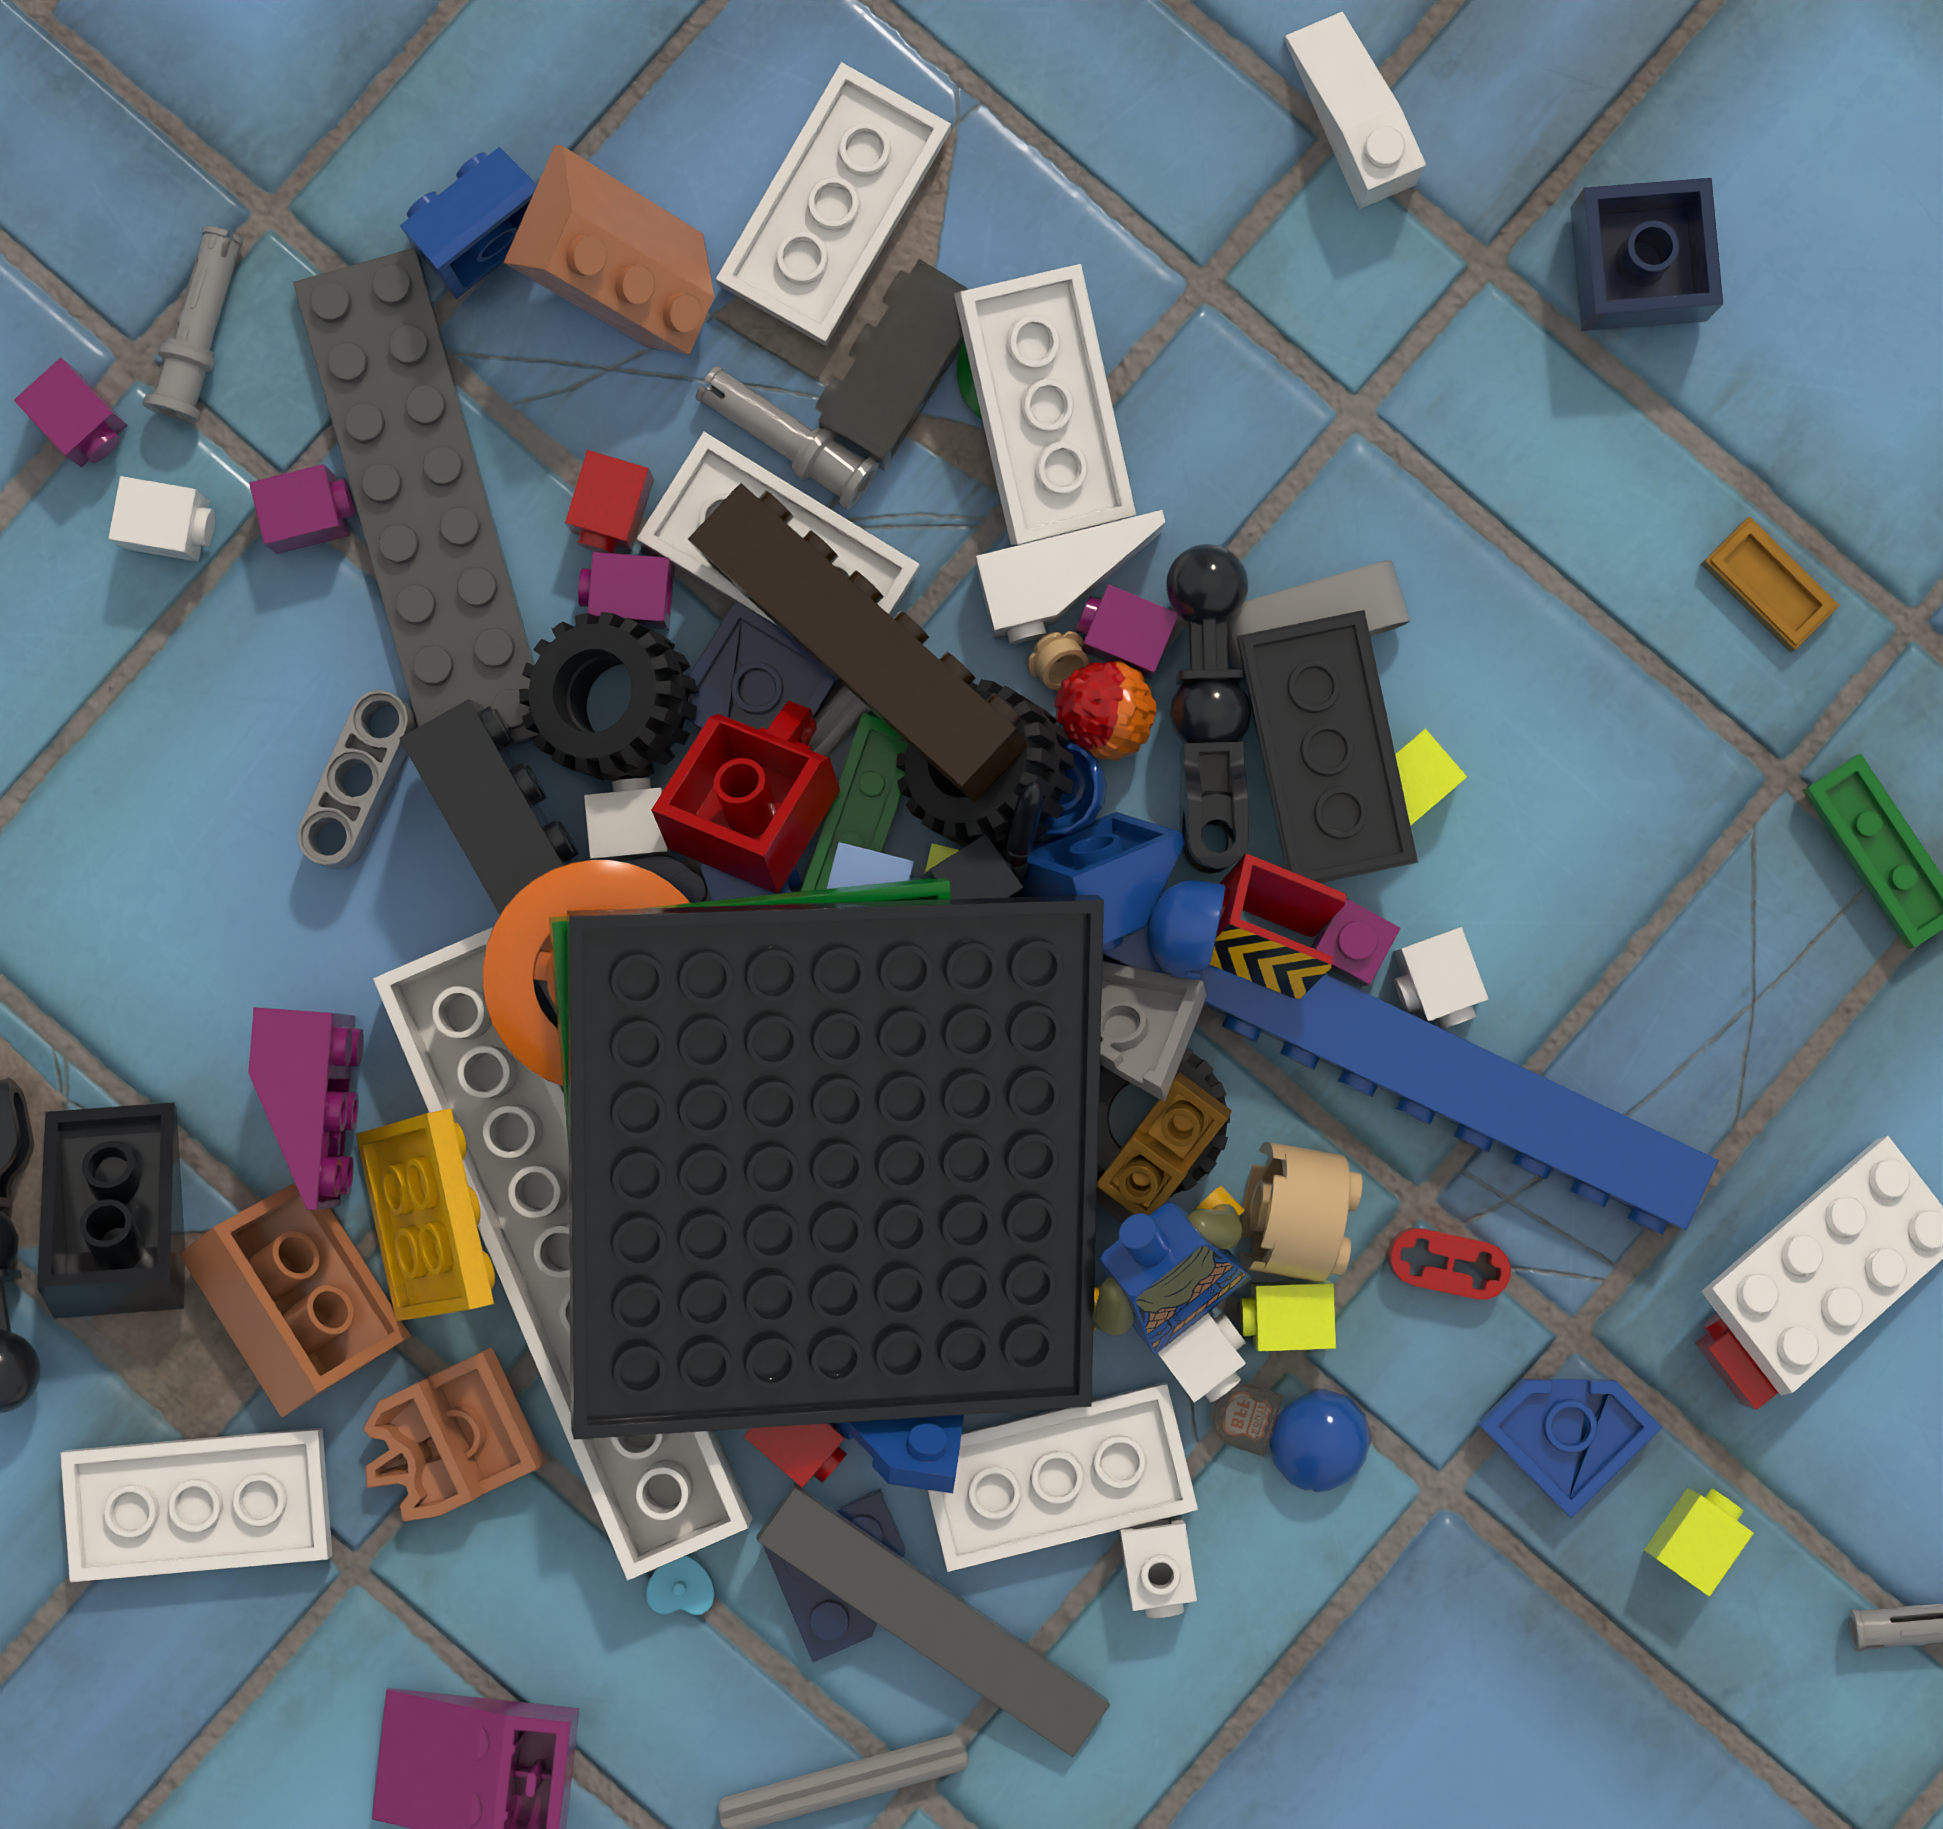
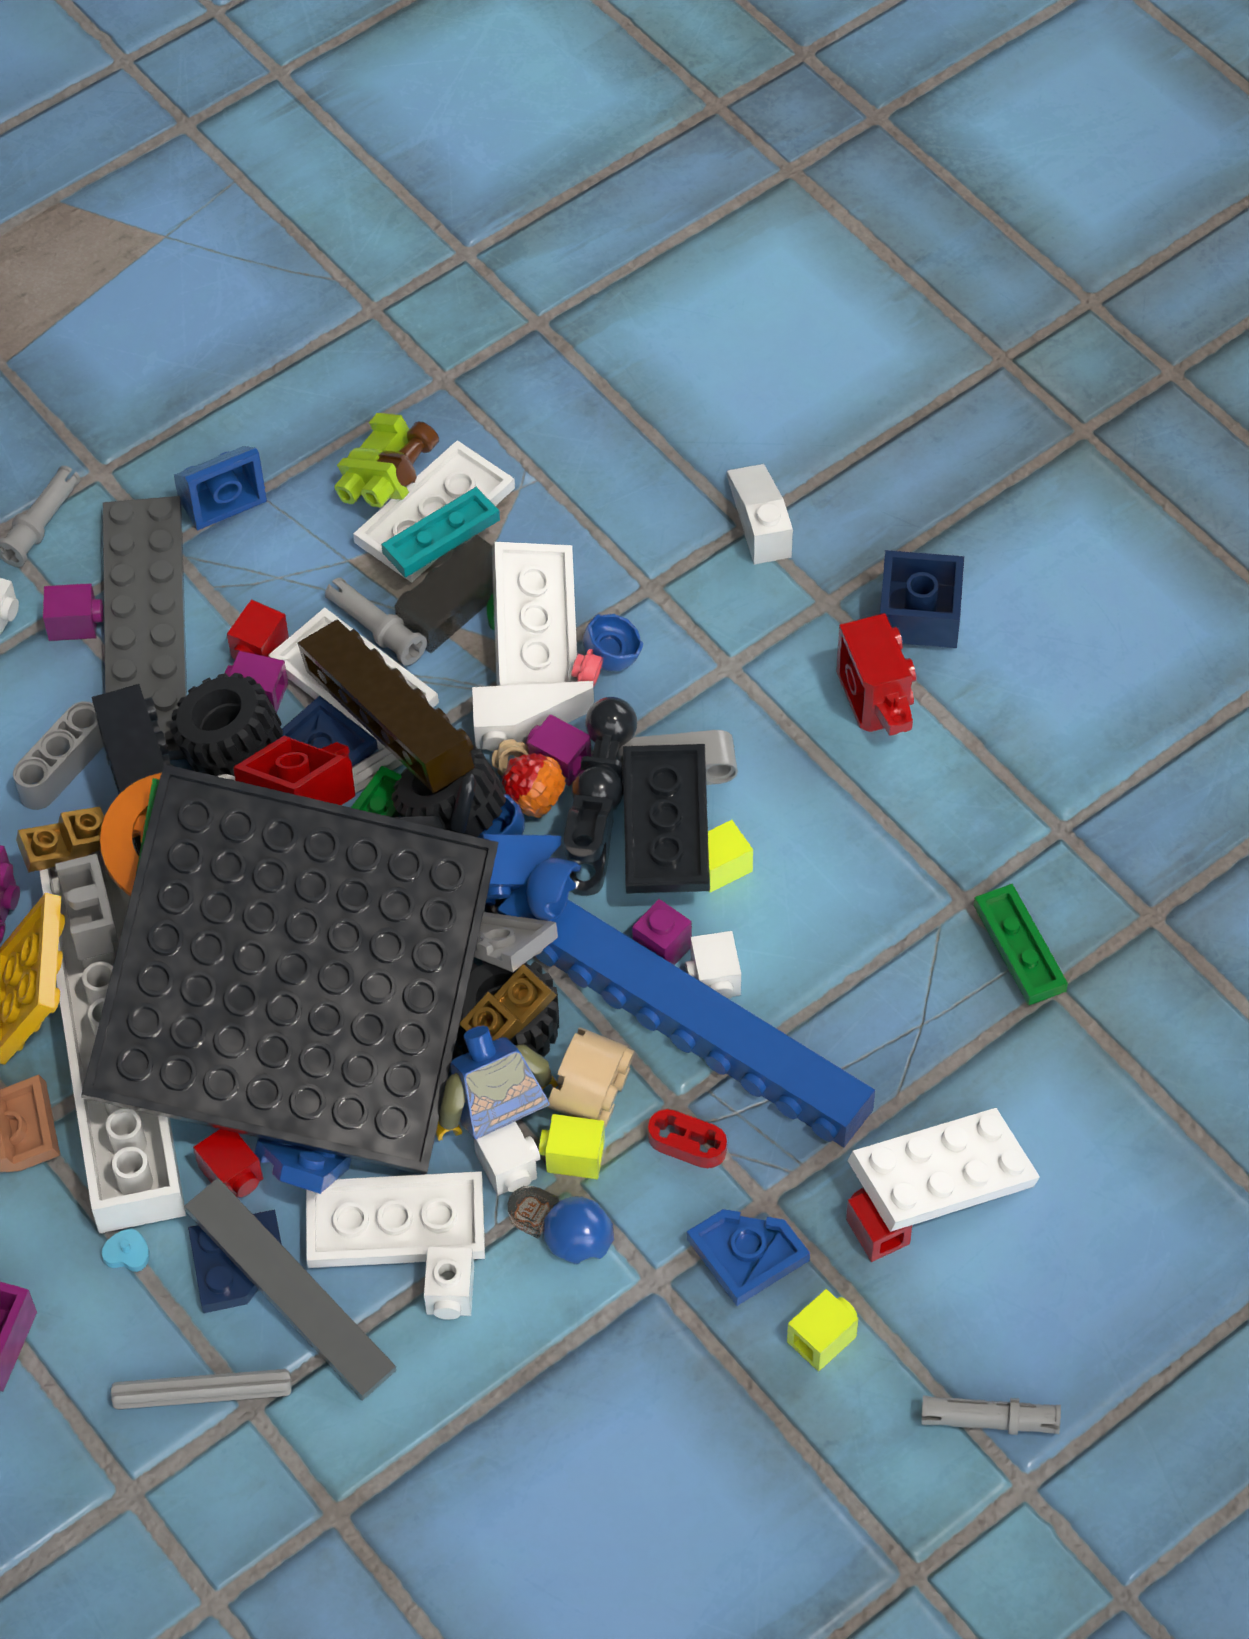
camera: 15 degrees right, 30 degrees down
nougat slope [503,145,715,355] -> none
red piece [1209,853,1347,999] -> none
pearl gold tile [1701,516,1840,653] -> none
none -> pearl gold slope [16,806,104,873]
none -> light grey window [55,854,119,960]
none -> lime hips [334,413,439,508]
none -> teal plate [381,486,500,578]
none -> coral plate [571,649,603,688]
none -> blue hair [582,614,643,671]
none -> red hinge [836,613,916,736]

